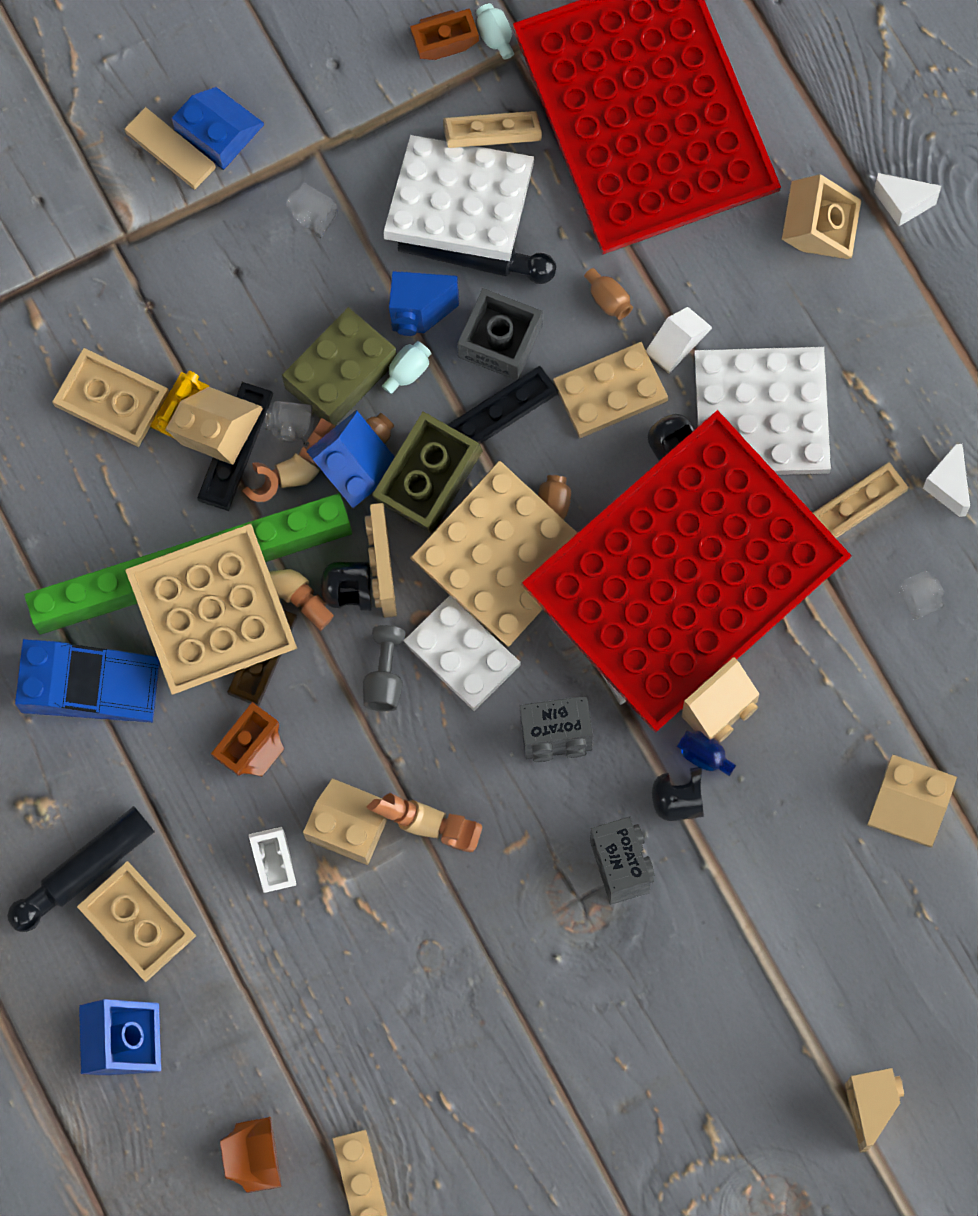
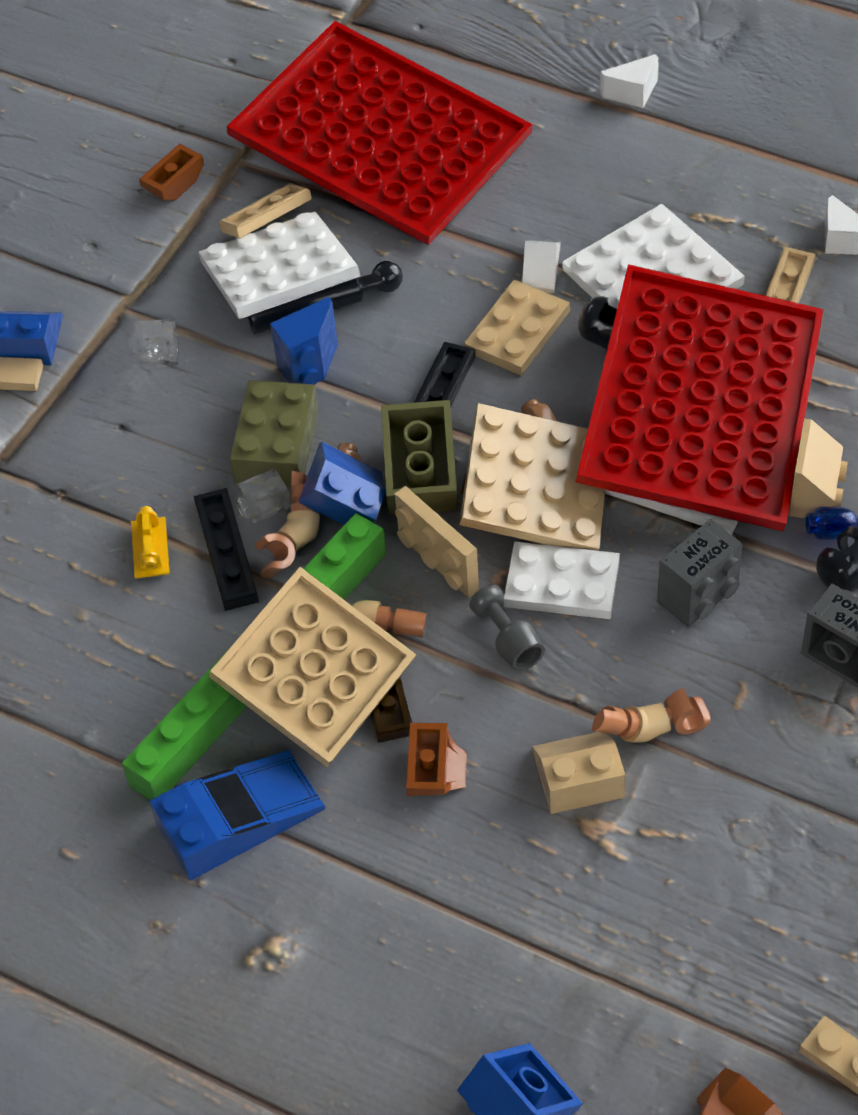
camera: 35 degrees left, 20 degrees down
black piece [7,806,155,932] -> none
tan plate [53,348,169,447] -> none
tan plate [77,861,196,982] -> none
tan slope [165,387,263,465] -> none
white slope [249,827,296,893] -> none
black helmet [321,562,372,611] -> none
light aqua plant [382,341,432,394] -> none
dark grey brick [457,288,543,380] -> none
light aqua plant [476,3,514,60] -> none
medium nougat plant [584,268,633,320] -> none
tan slope [782,174,861,259] -> none

